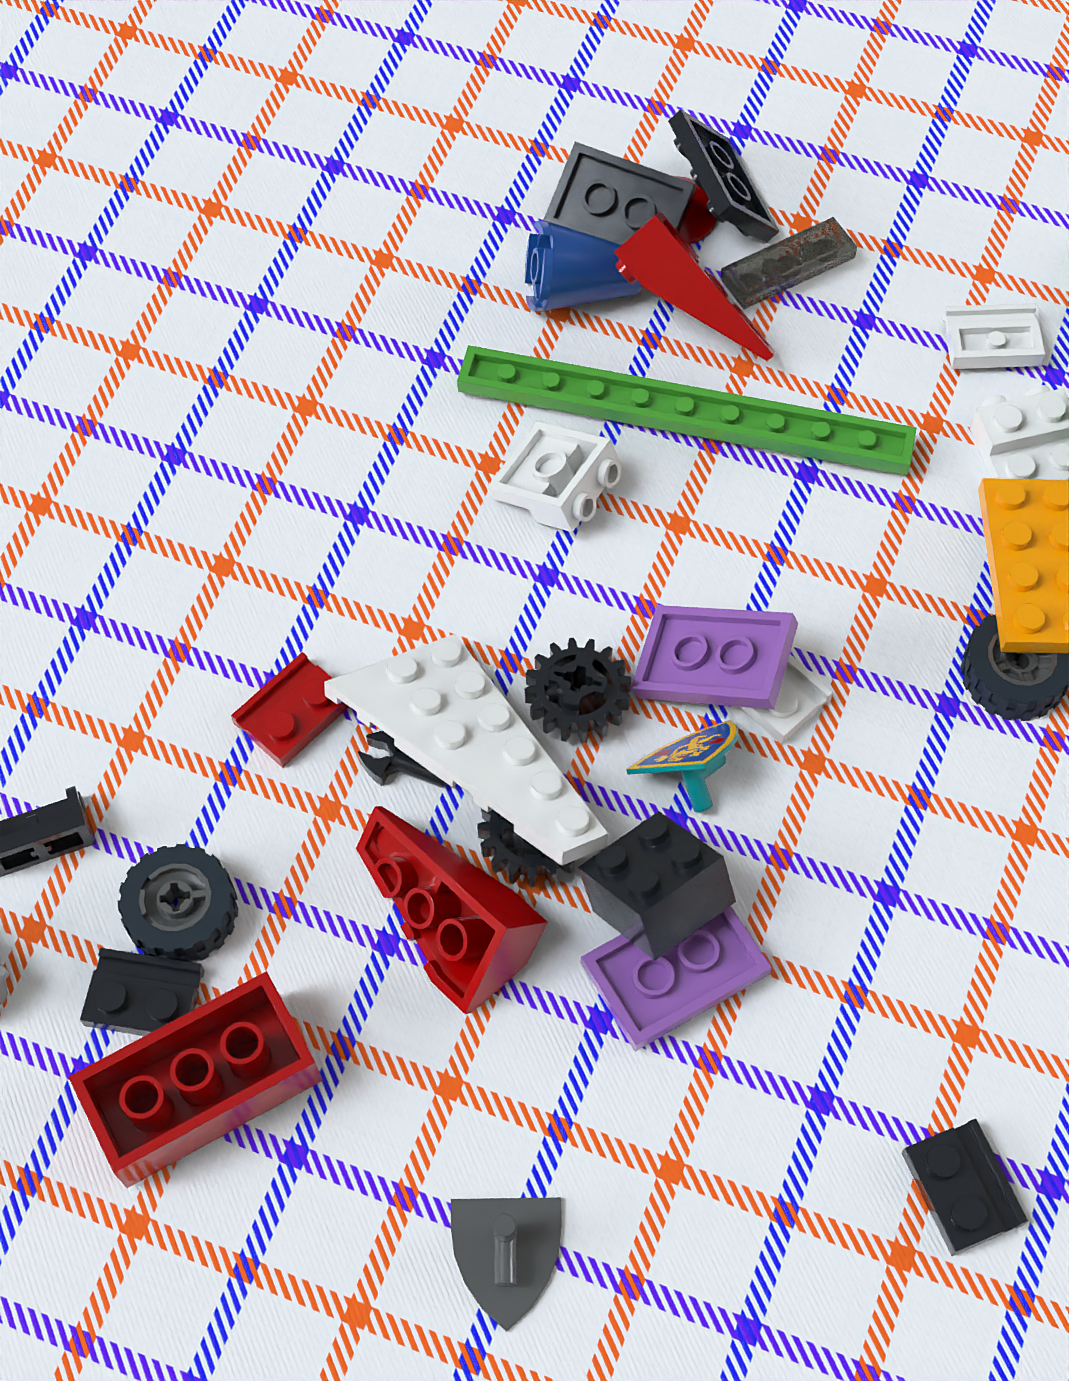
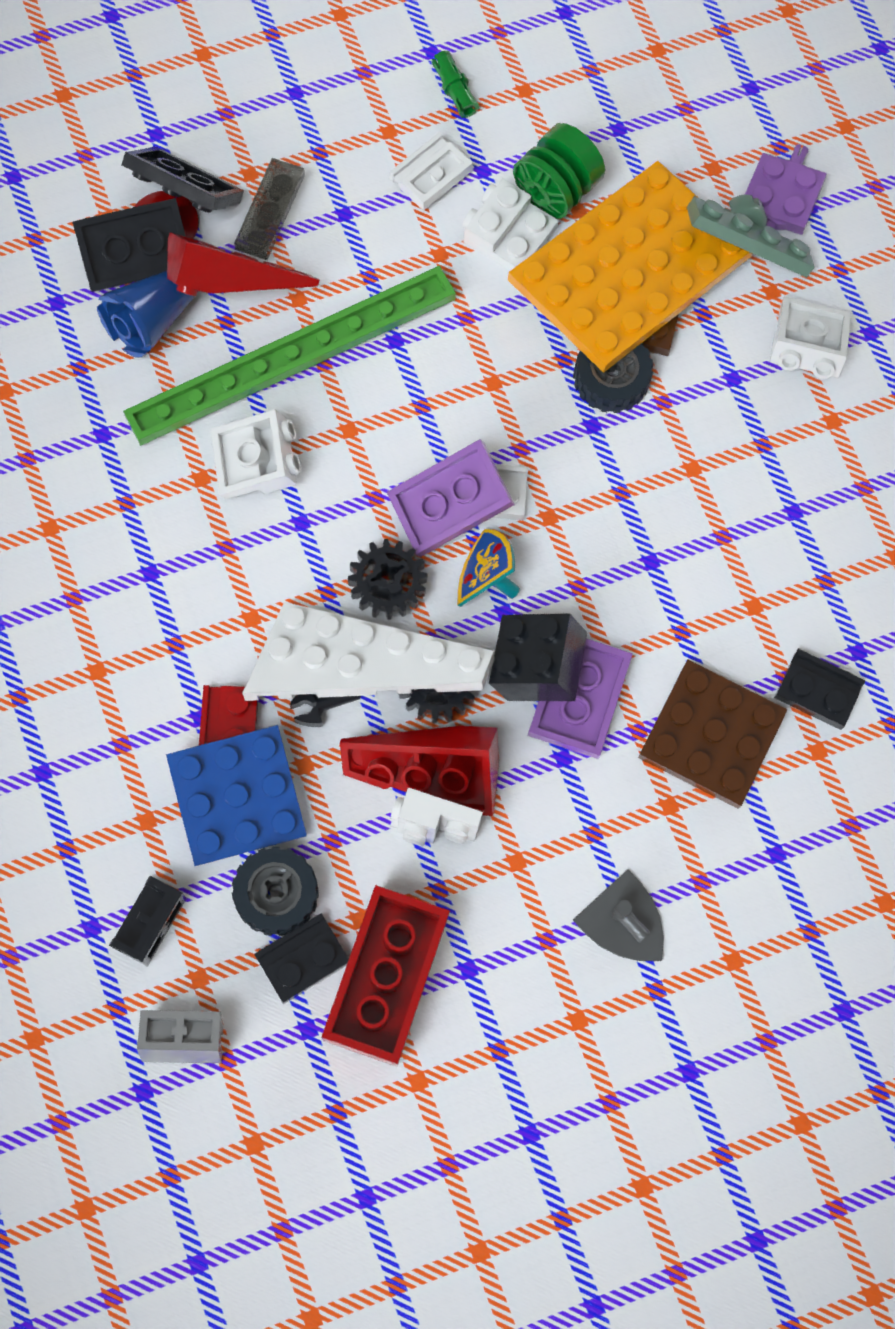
camera: 50 degrees left, 10 degrees up
none -> blue plate [166,725,307,866]
none -> white plate [390,788,483,846]
none -> reddish brown plate [638,659,788,809]

